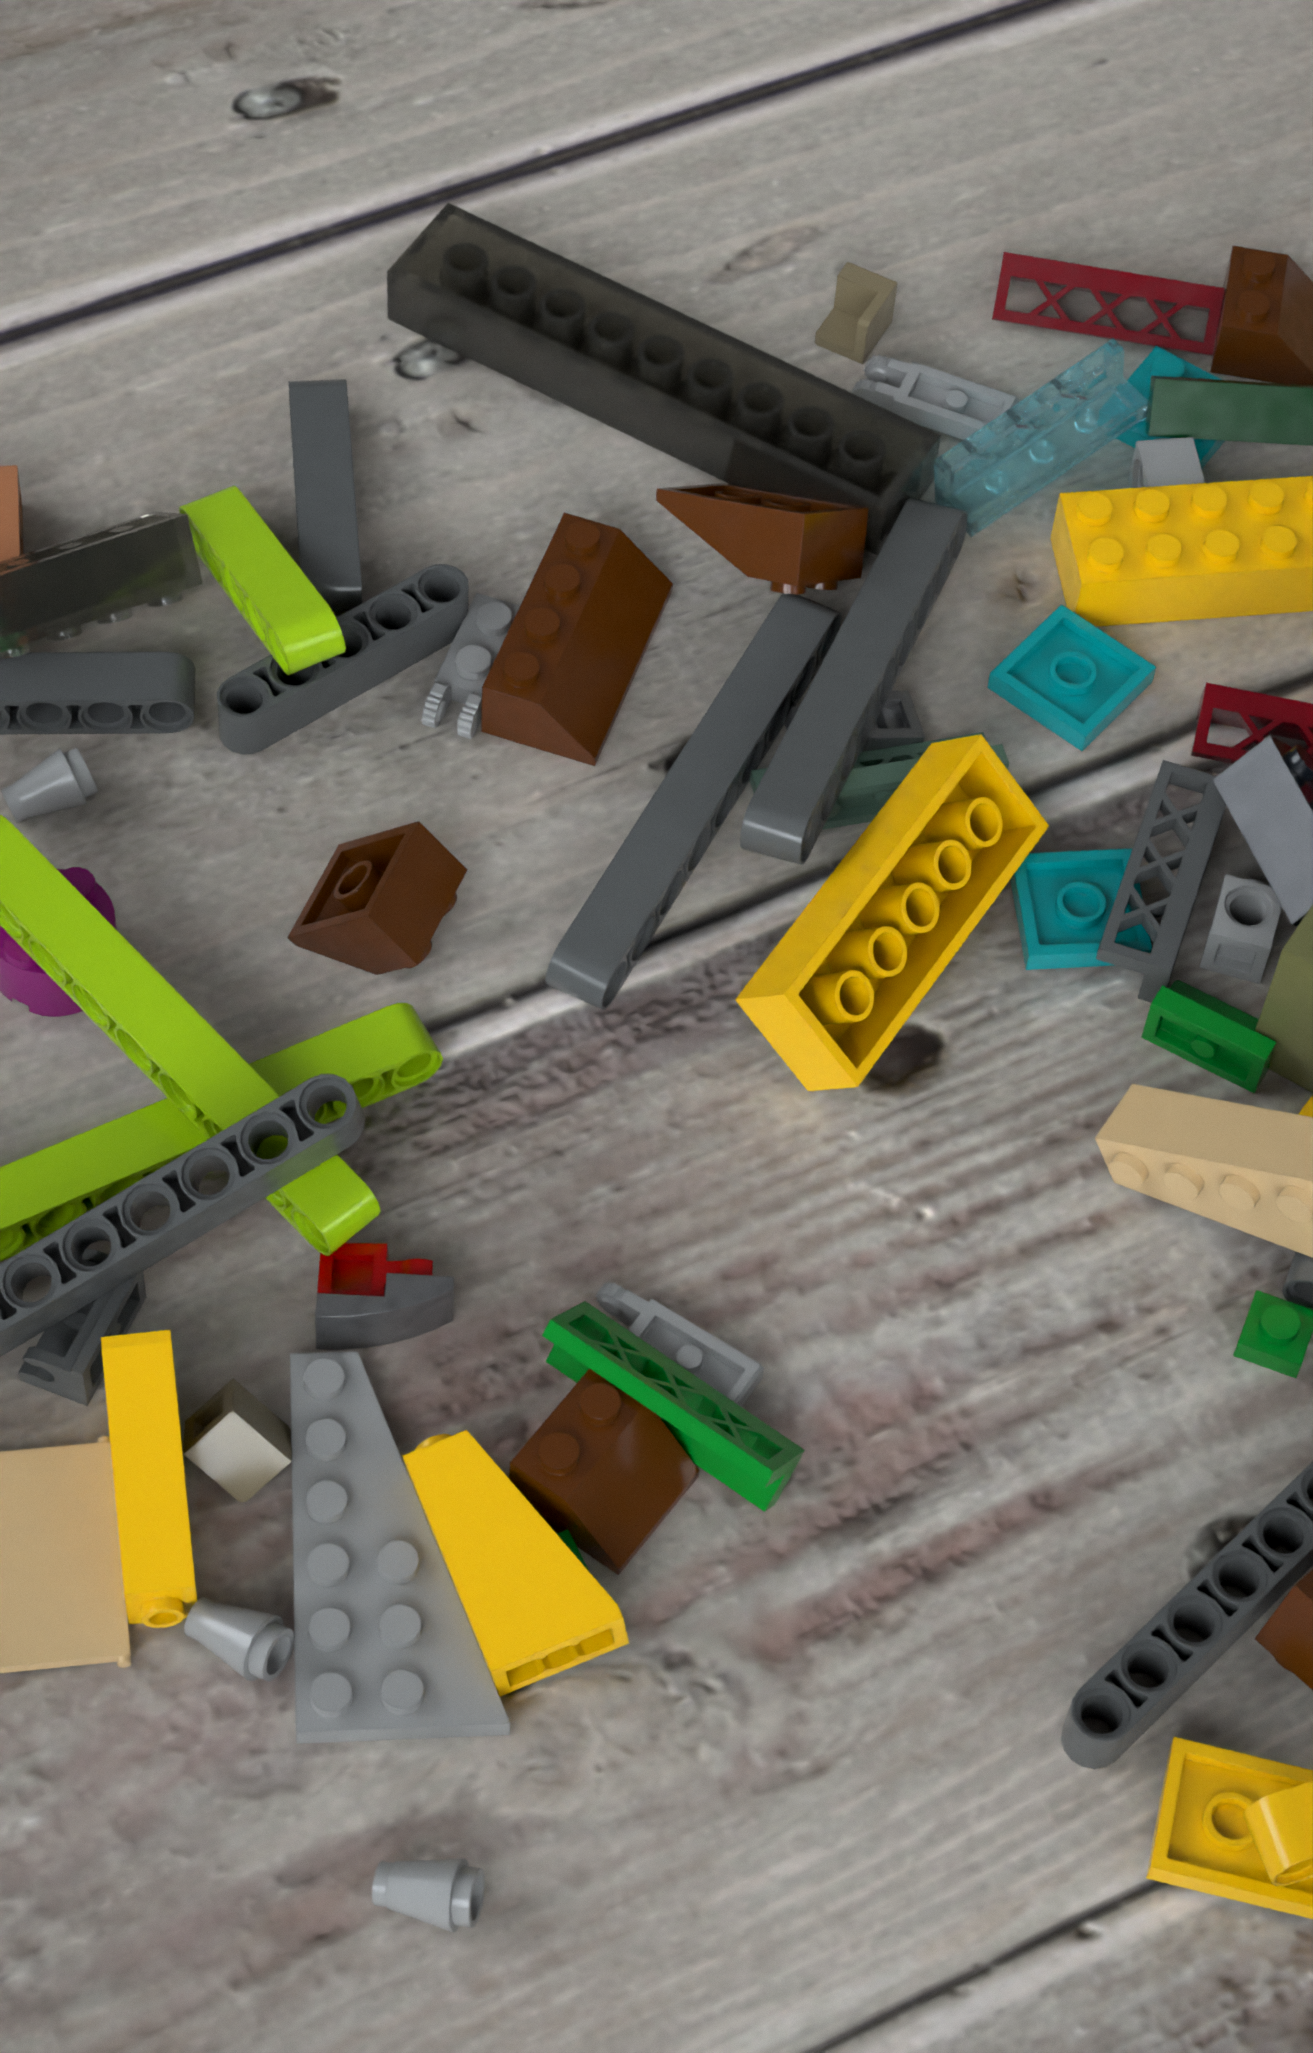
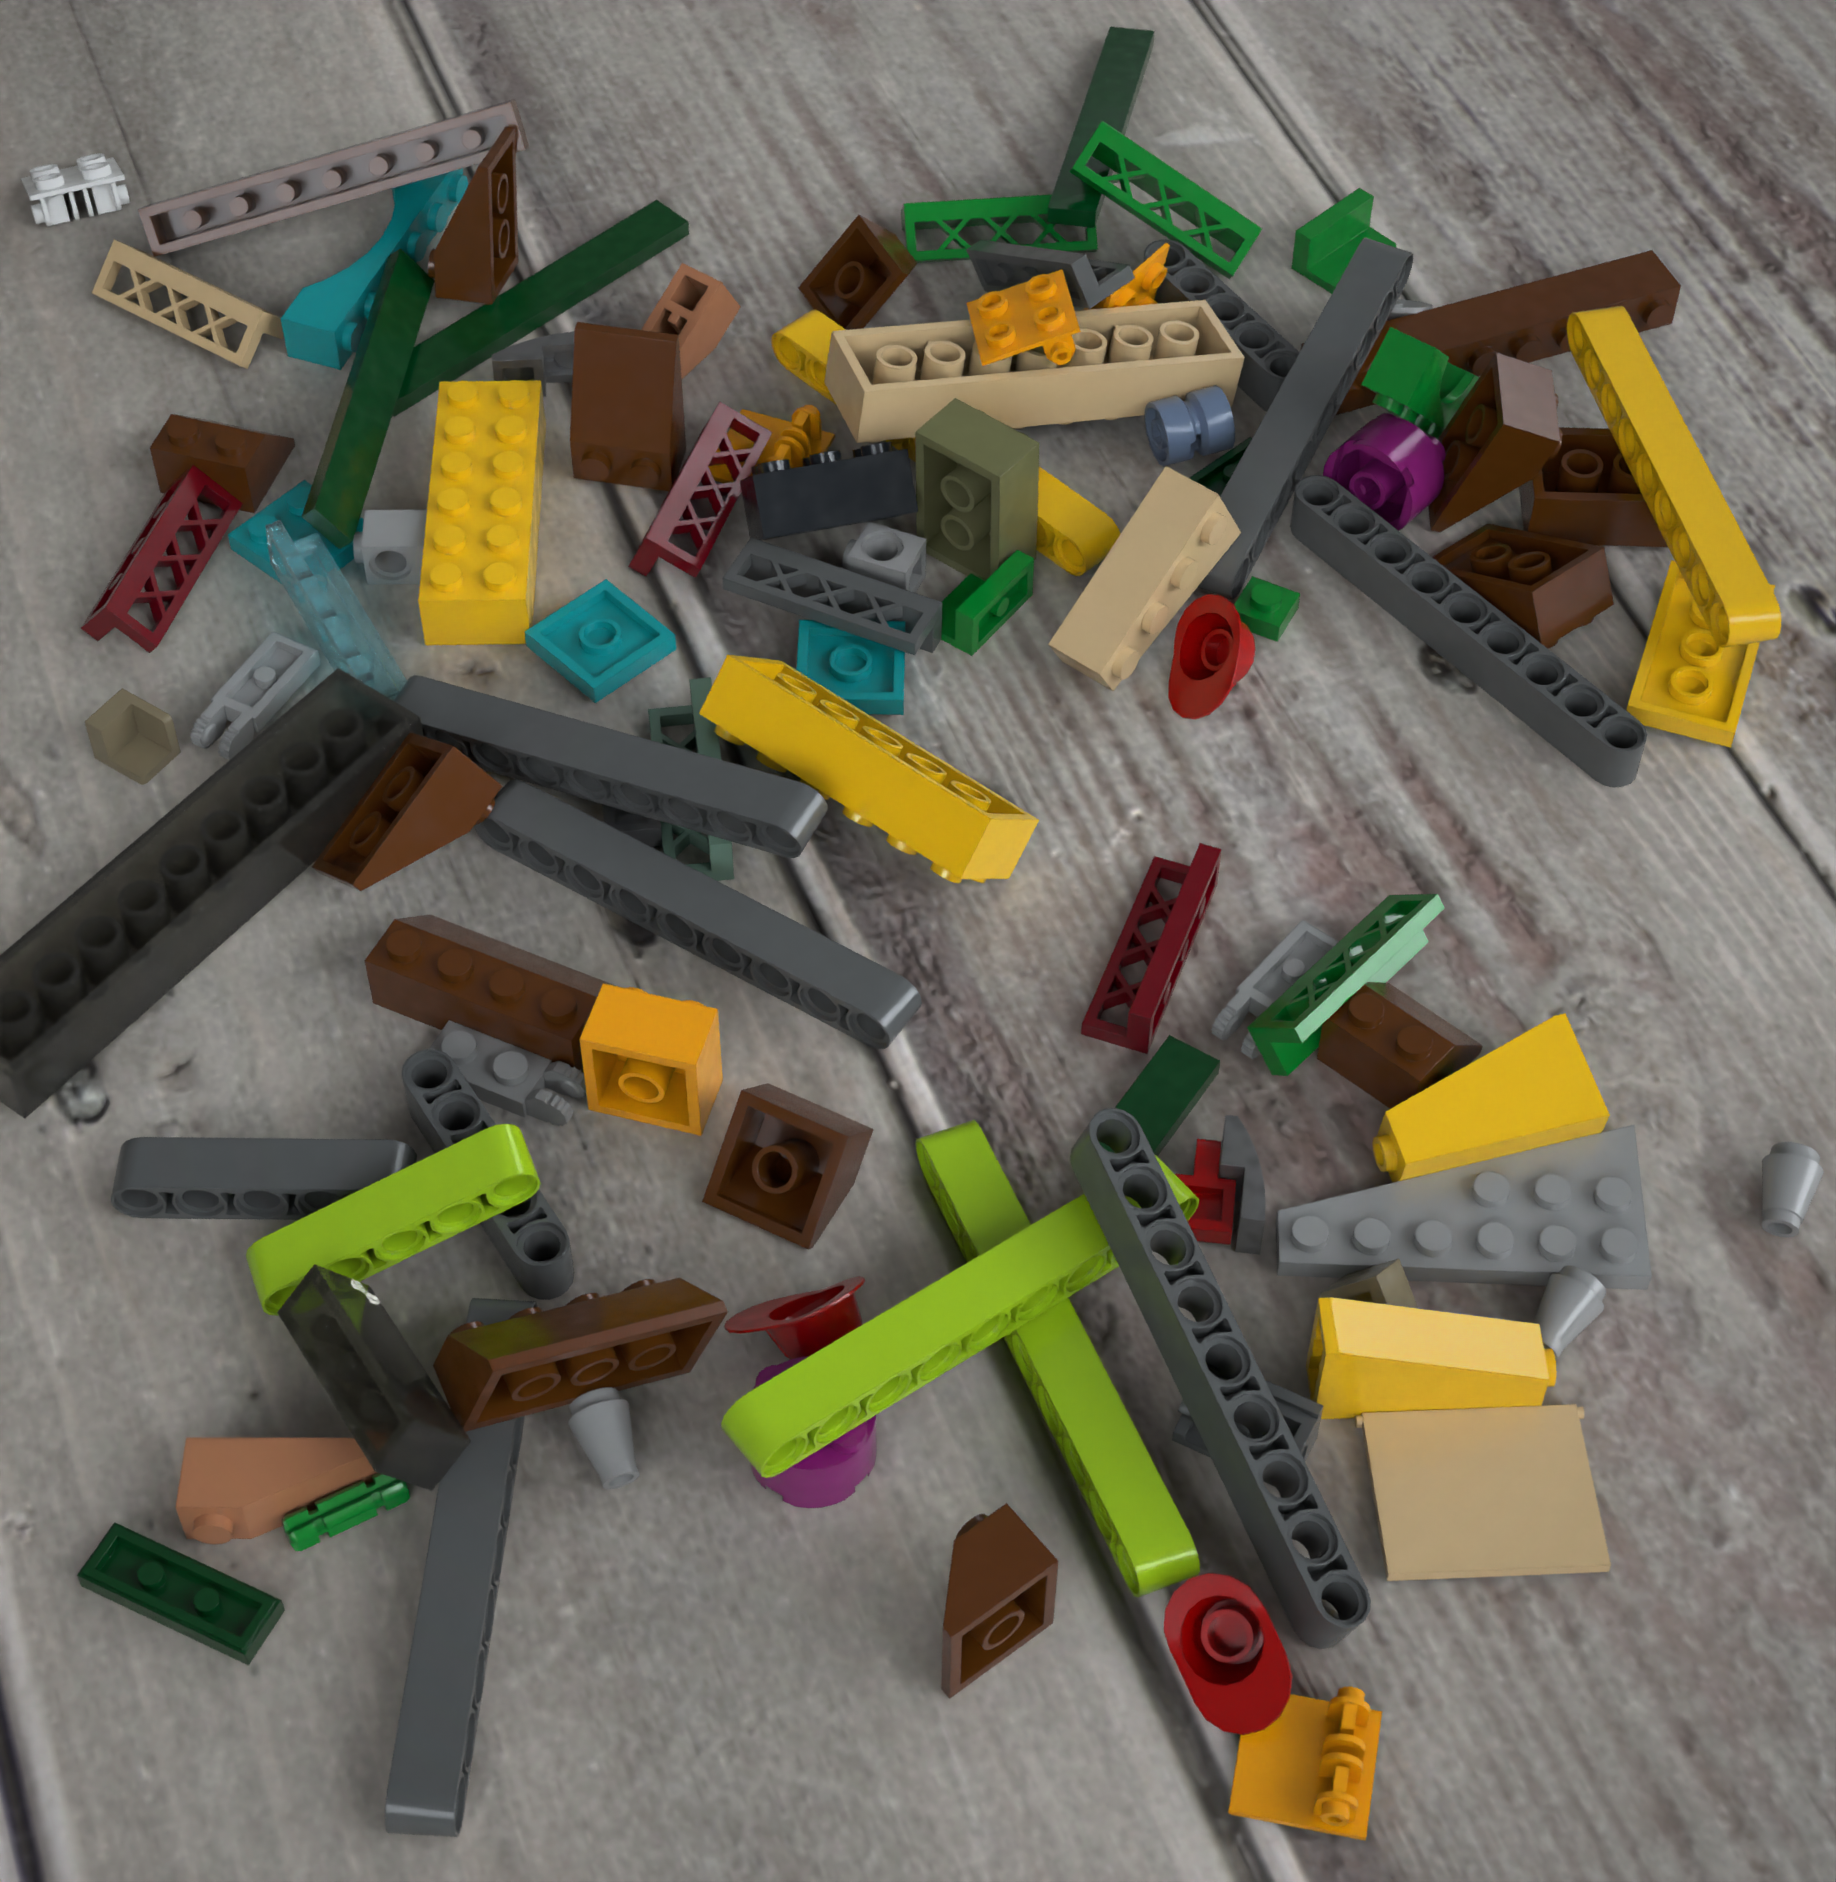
camera: 80 degrees left, 5 degrees down
none -> reddish brown slope [433,1277,728,1433]
none -> light orange brick [580,983,723,1136]
none -> red piece [724,1276,865,1359]
none -> dark red fence [1081,843,1222,1054]
none -> dark green tile [1099,1035,1220,1156]
none -> red piece [1168,594,1256,720]

